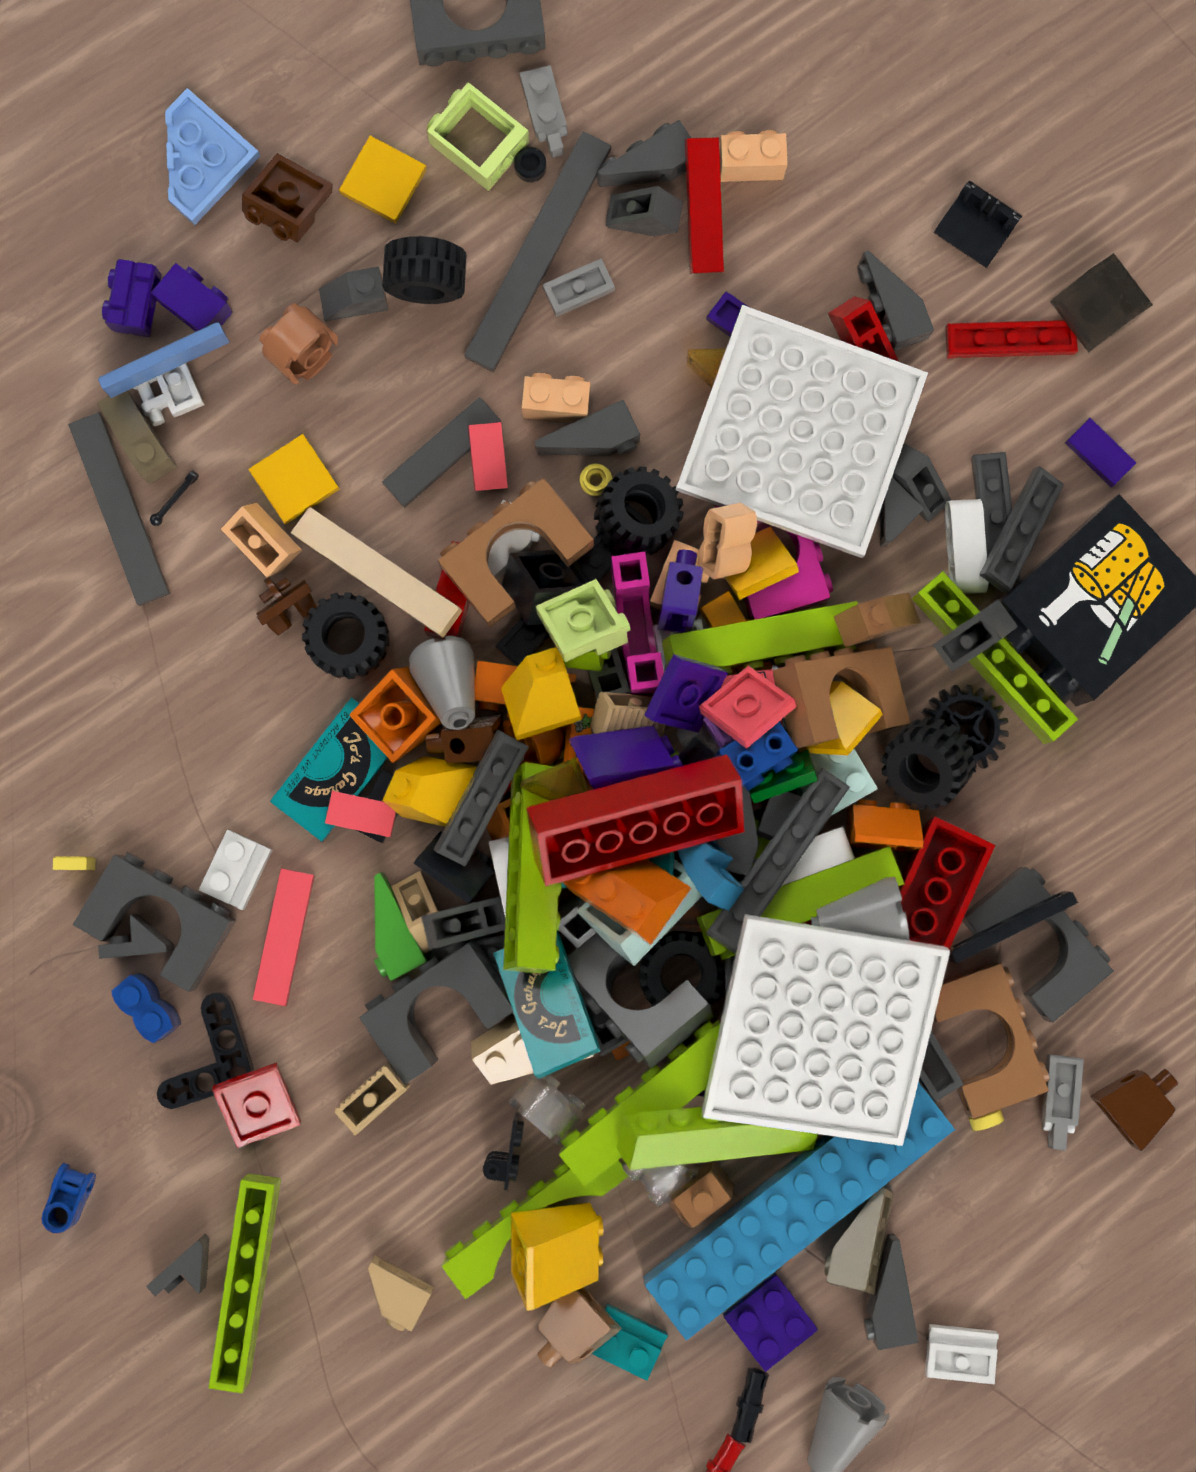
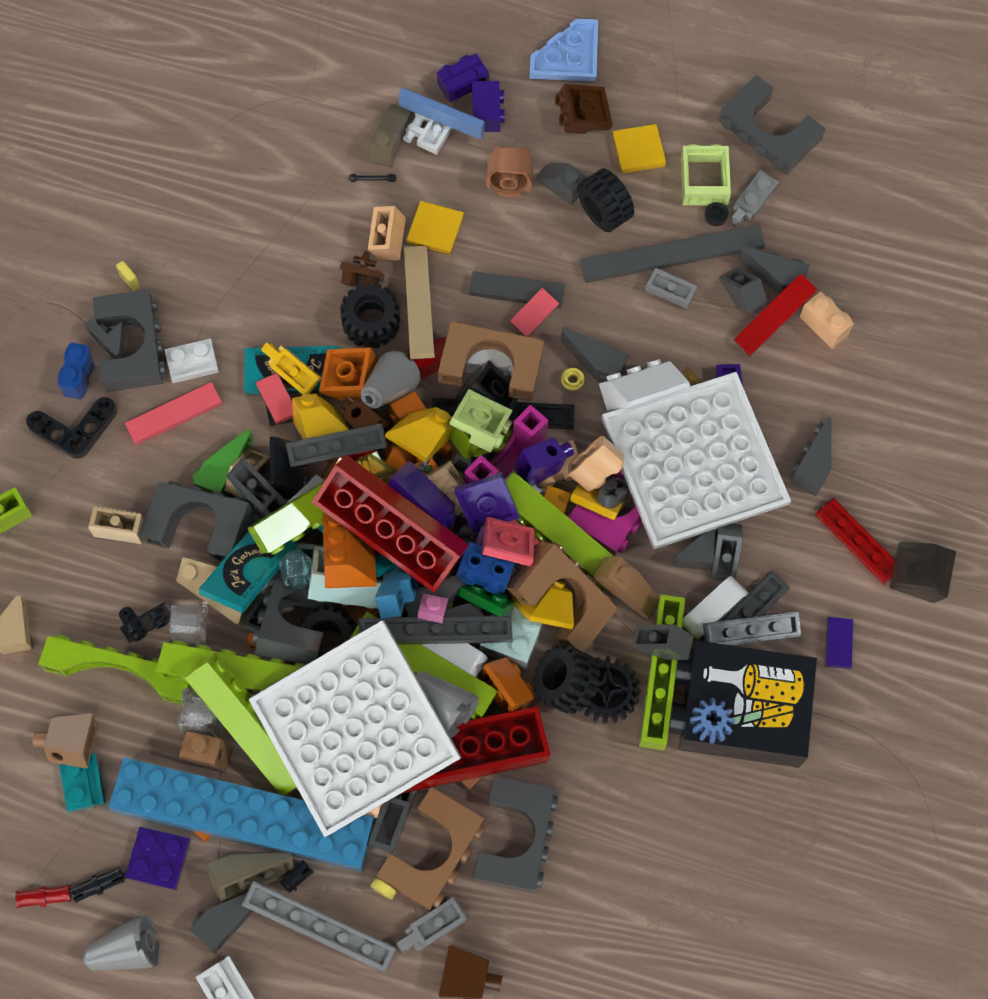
camera: 55 degrees right, 15 degrees down
dark grey tile [68,412,170,606] -> none
tile [212,1062,301,1148] -> none
yellow slope [511,1203,604,1311] -> none
light nougat brick [522,373,590,423] -> none
black tyre [594,466,684,555] -> none
red slope [827,296,899,362] -> none
black hinge [933,180,1022,268] -> none
black tile [948,891,1078,963] -> none
none -> light grey tile [242,881,396,972]
none -> yellow hinge [261,342,322,395]
none -> clear light blue head [279,550,312,590]
none -> black pin [280,860,314,893]
none -> bright pink plate [418,593,448,623]
none -> dark grey beam [596,477,630,508]
none -> white slope [599,359,690,411]
none -> medium blue gear [690,698,735,744]

